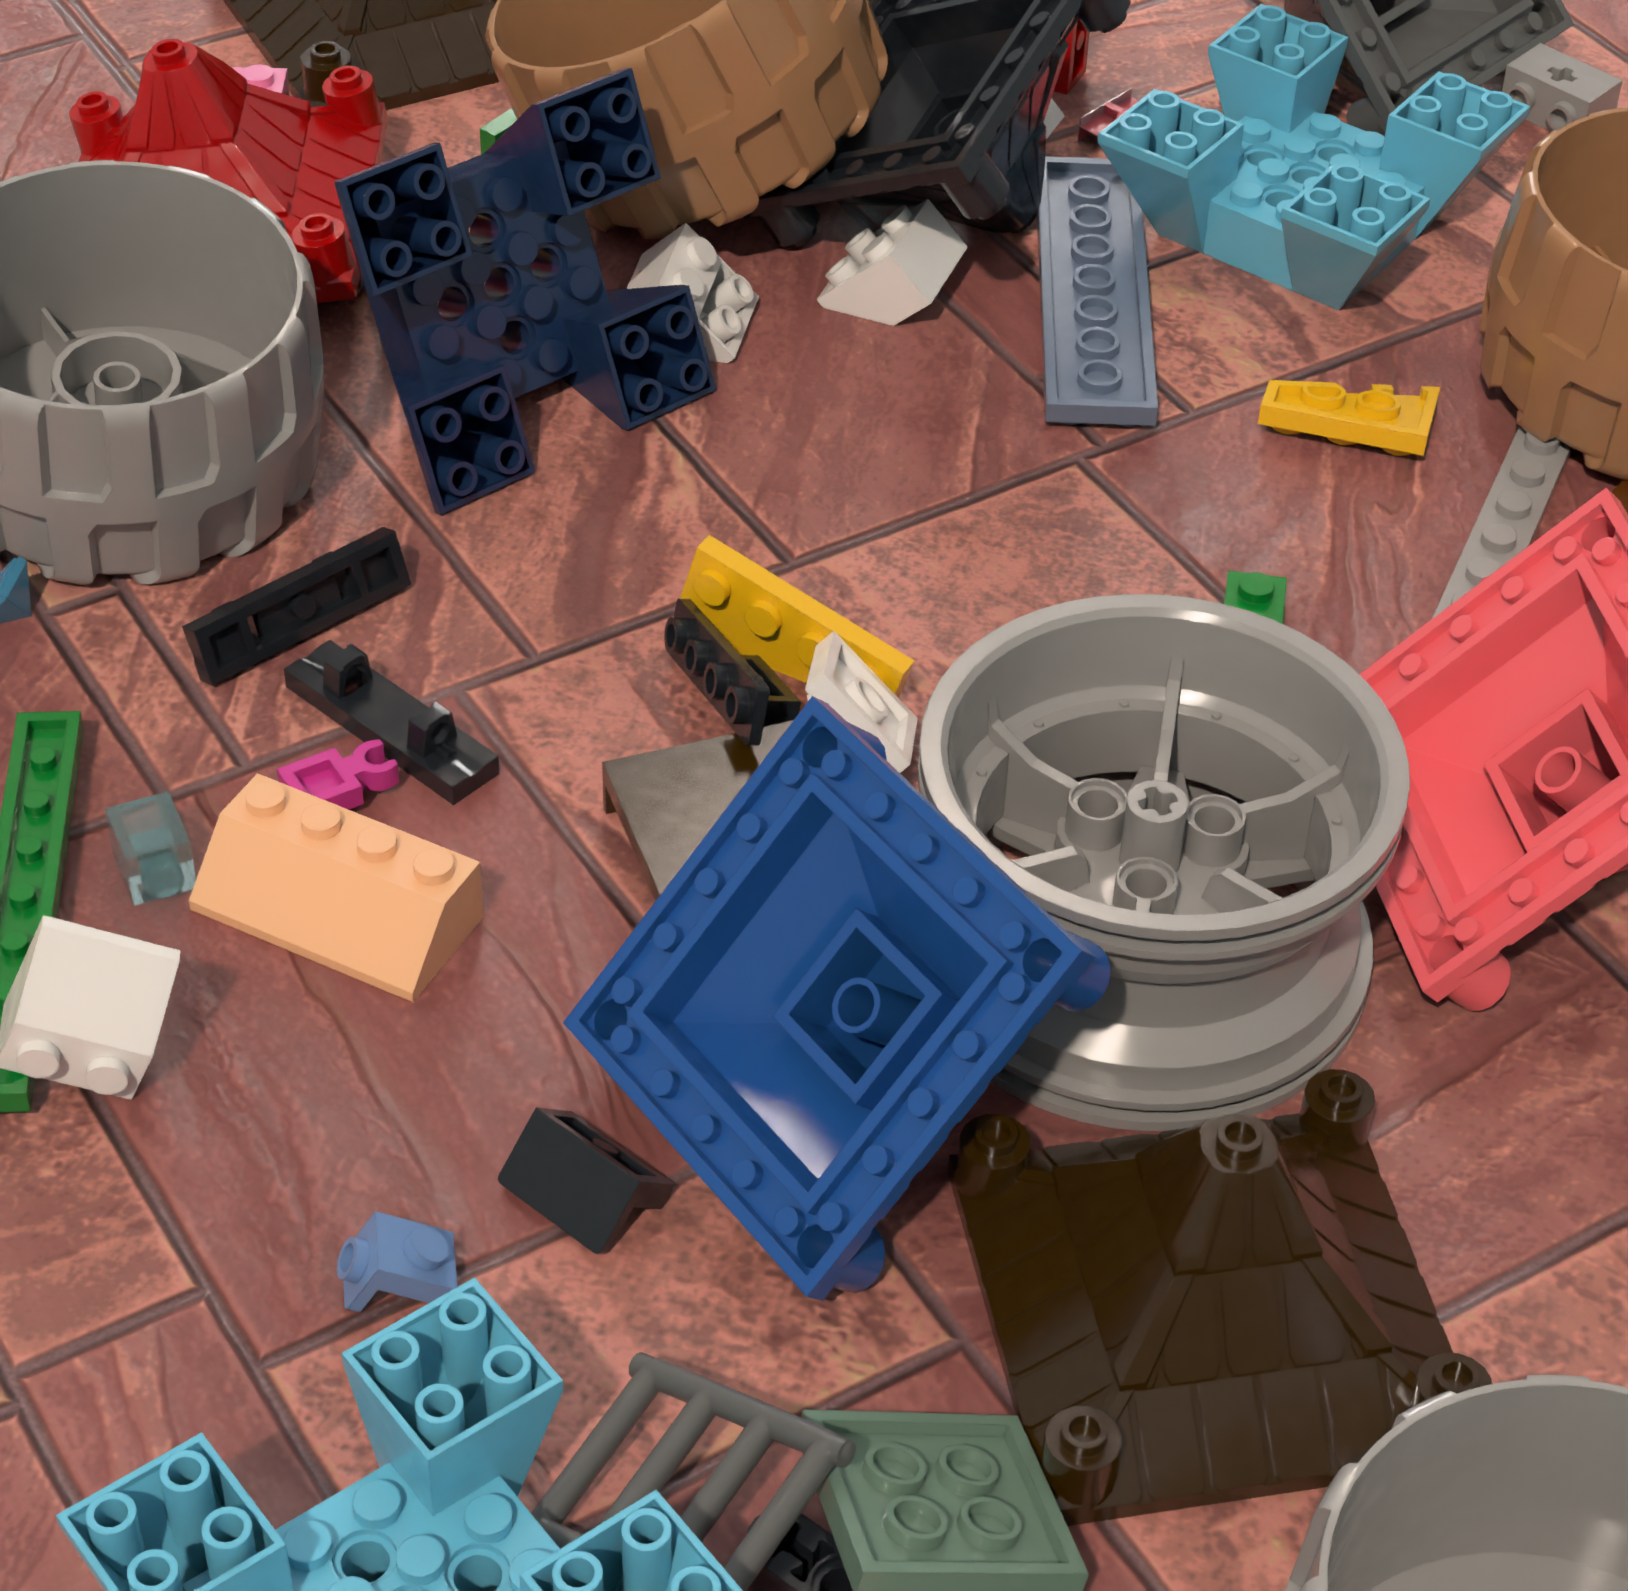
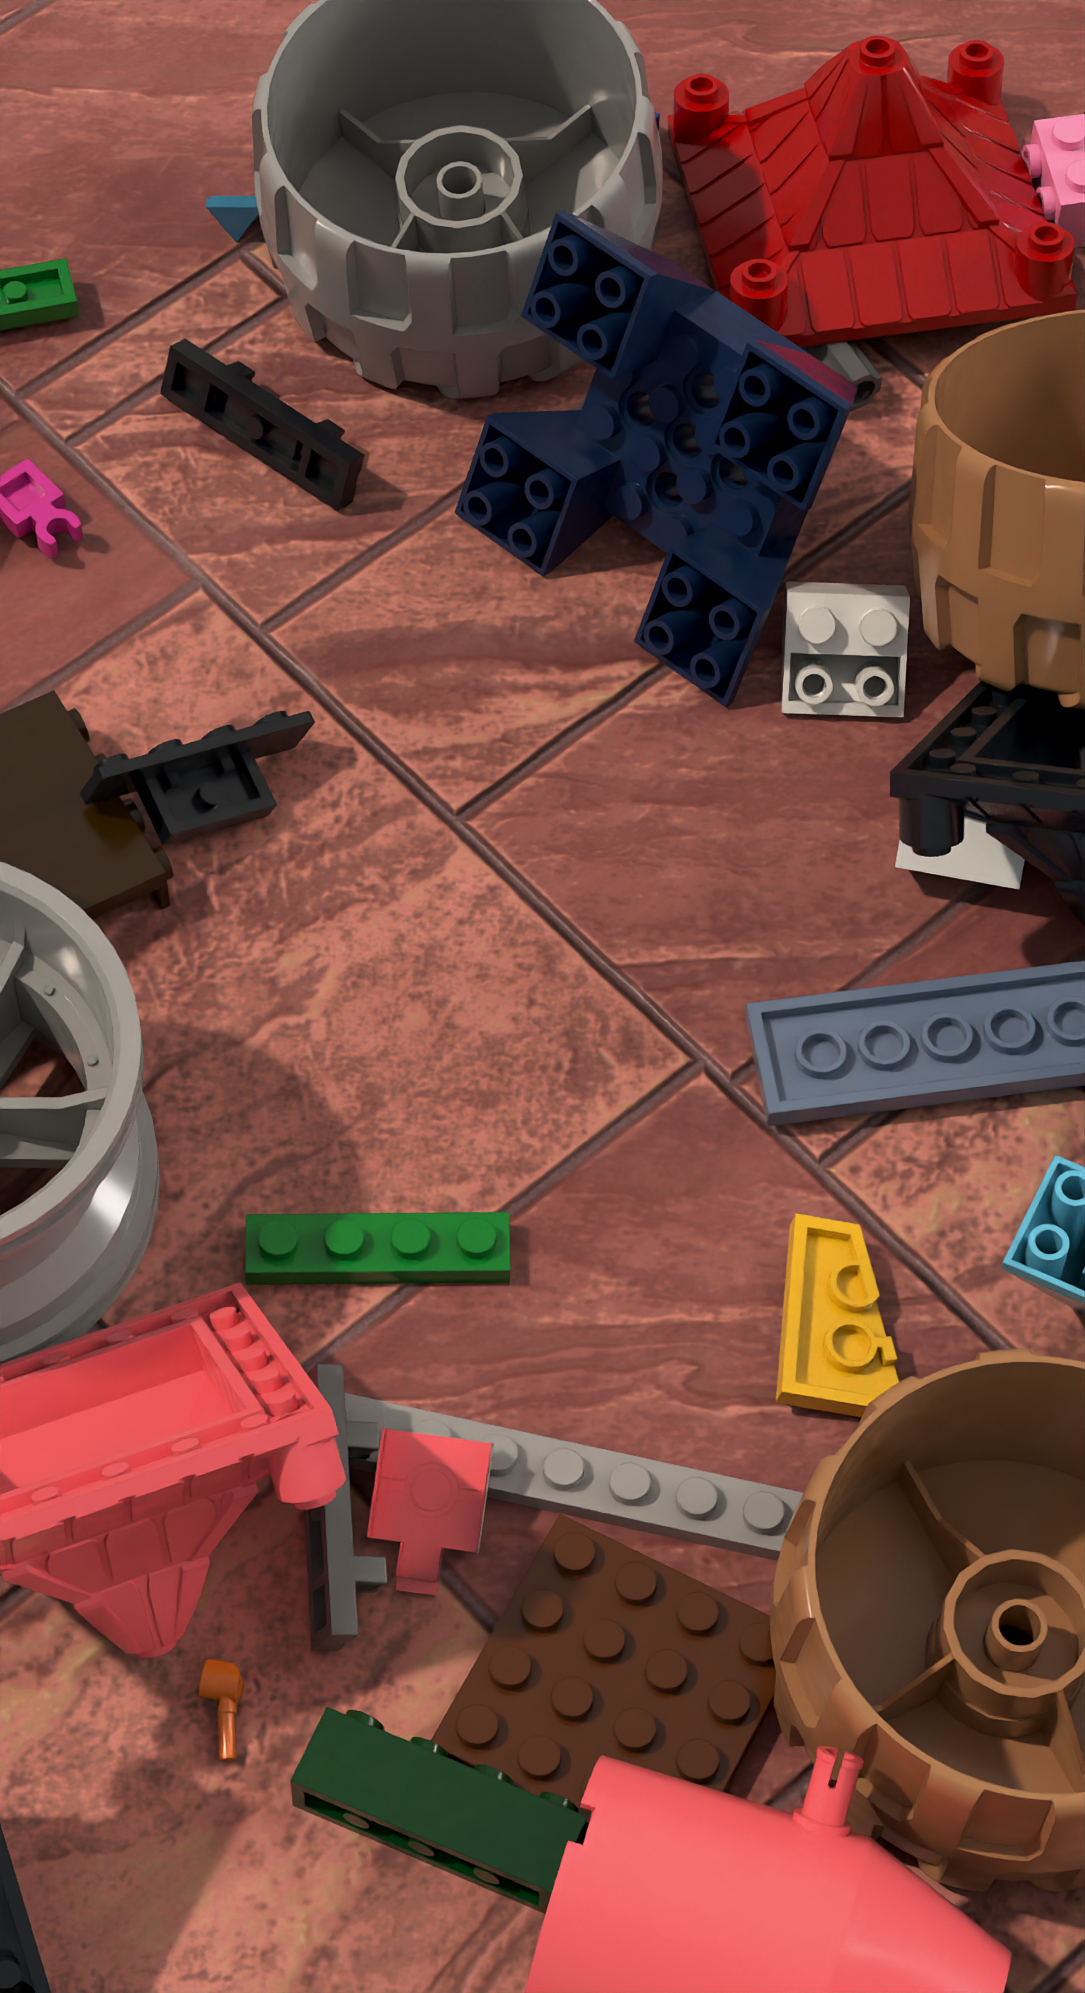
camera: 80 degrees right, 15 degrees up
black hinge [284,640,500,805] -> none
yellow wing [680,535,915,698] -> none
white plate [805,631,918,773] -> none

